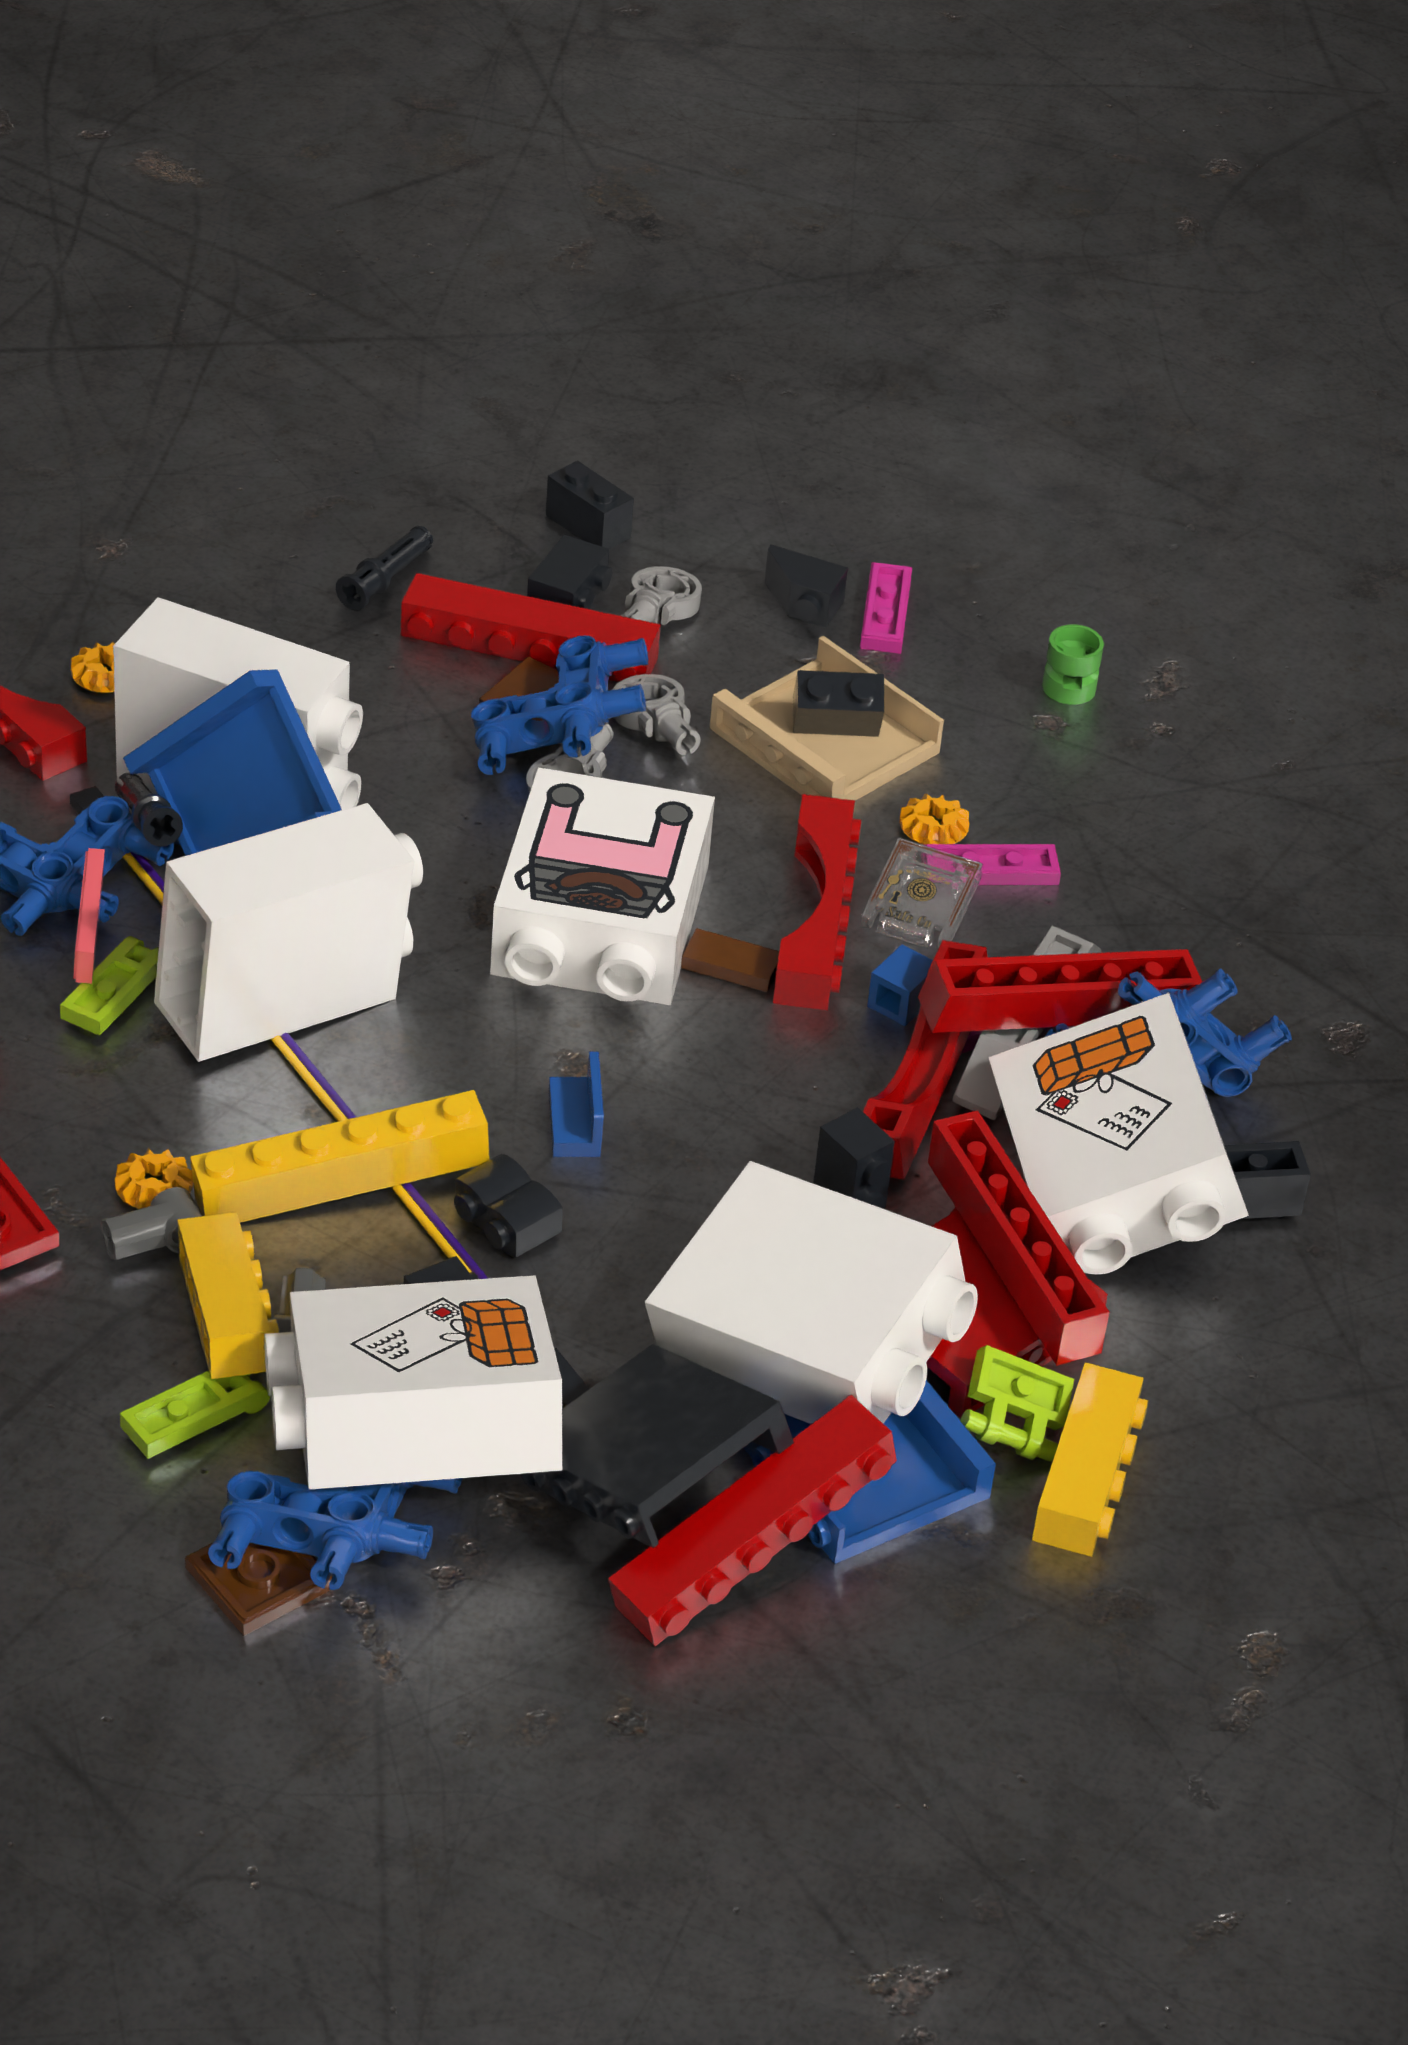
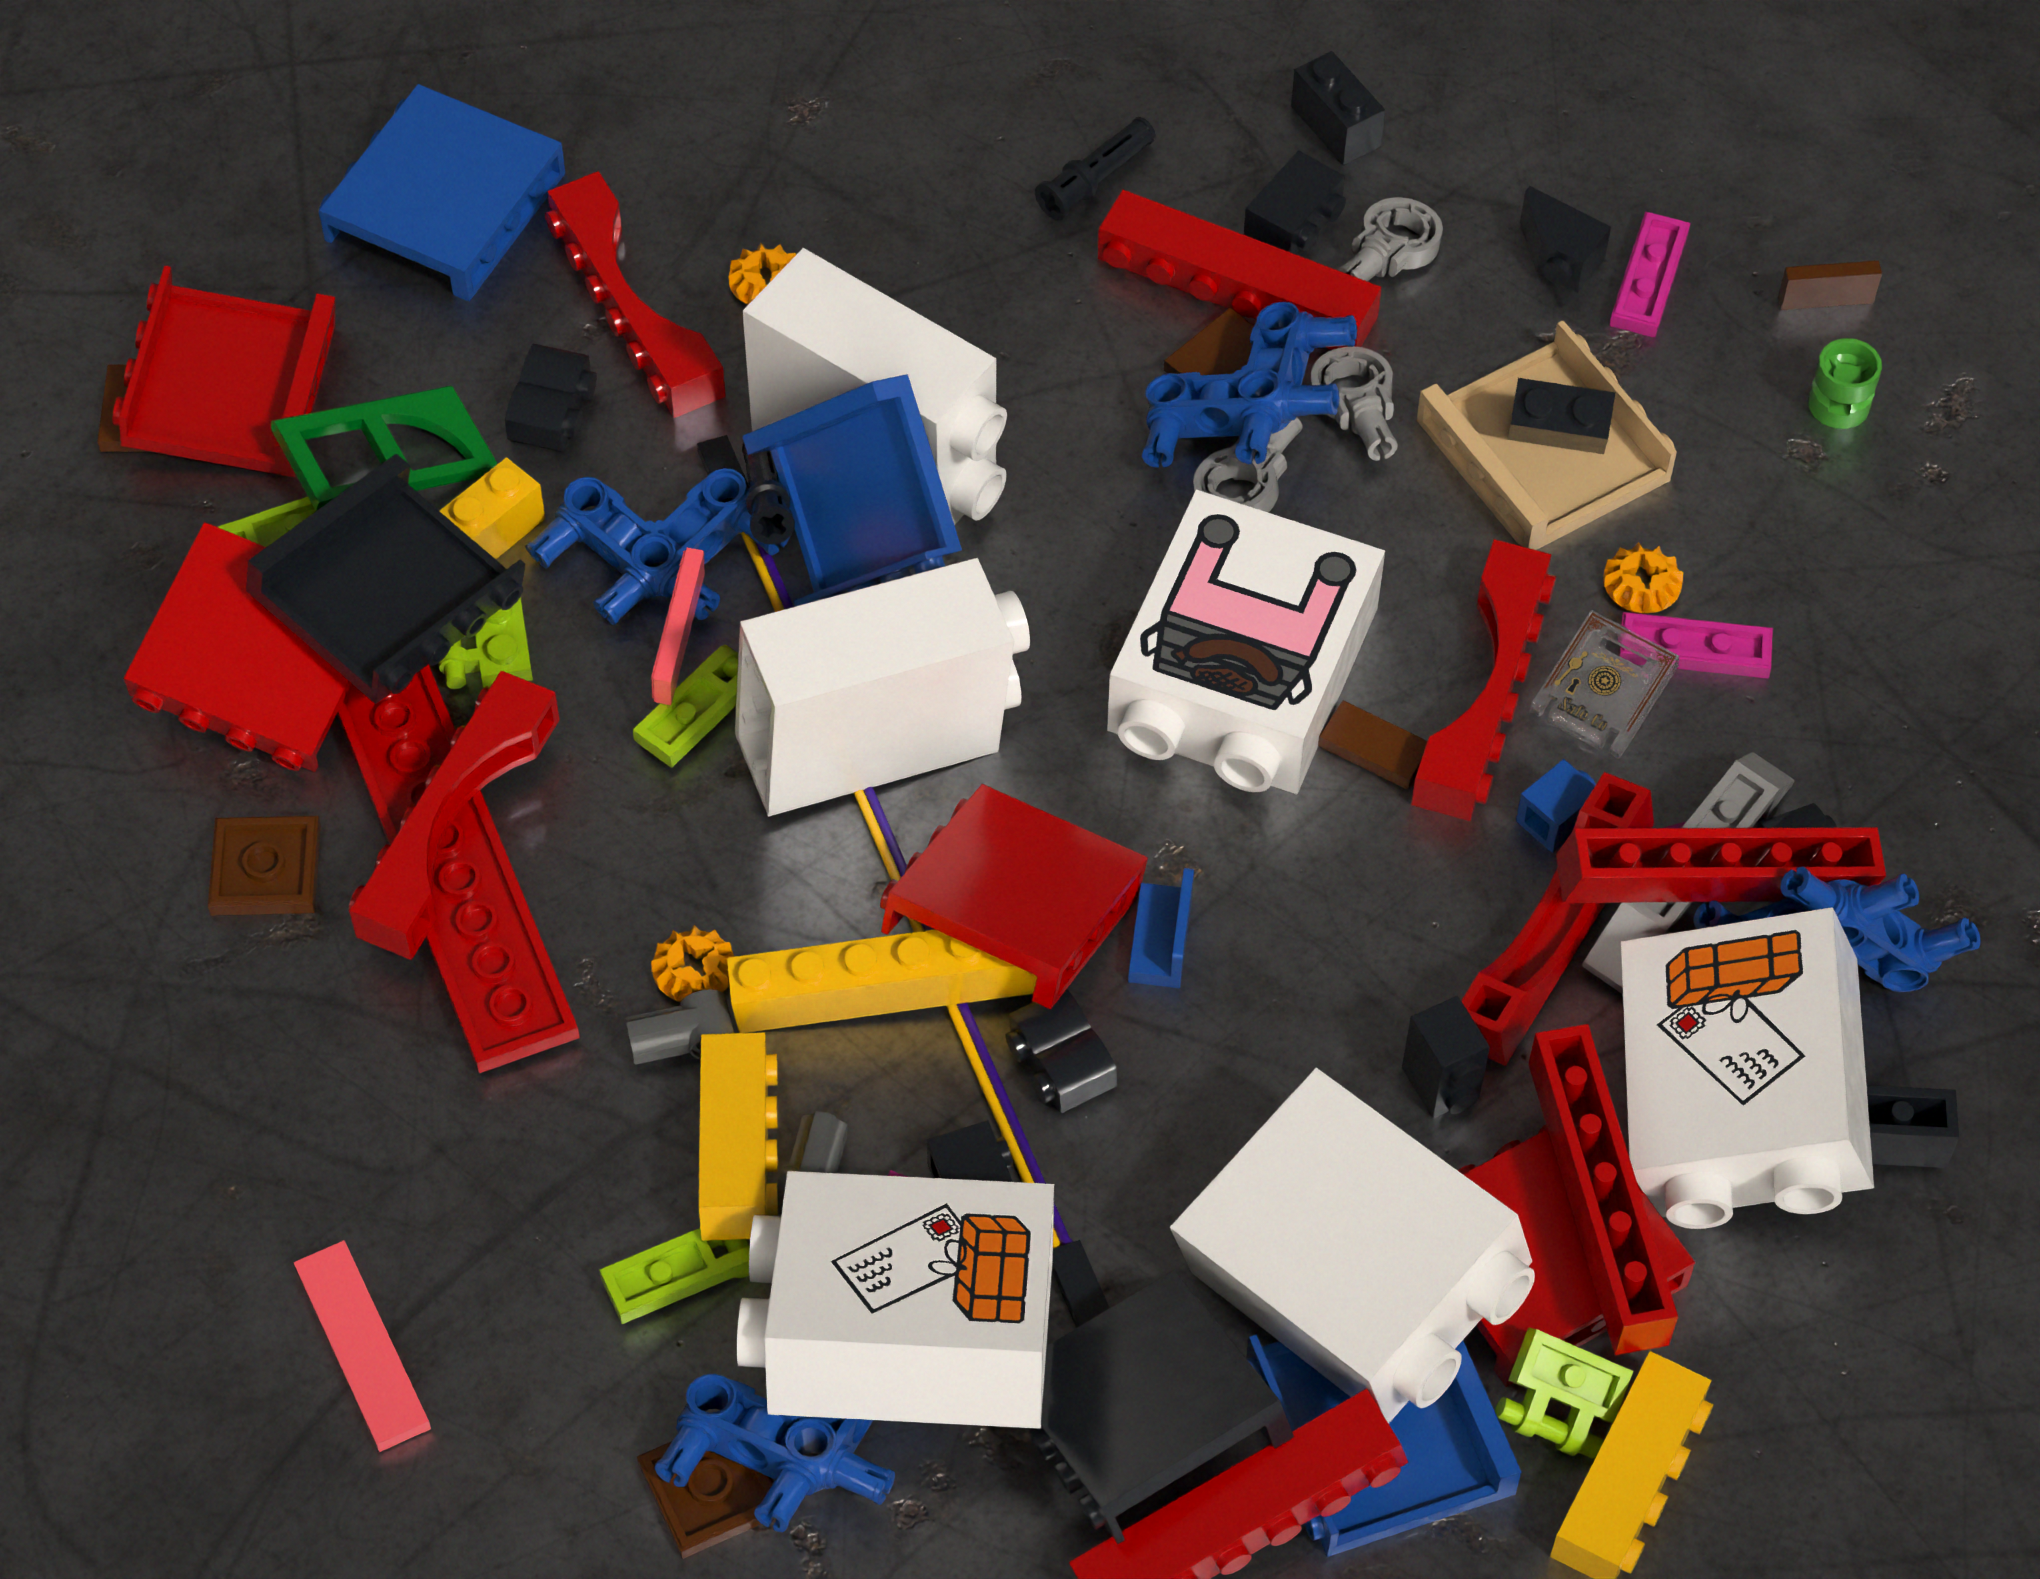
camera: 15 degrees right, 15 degrees up
none -> red panel [880,784,1148,1009]
none -> reddish brown tile [1778,260,1882,310]

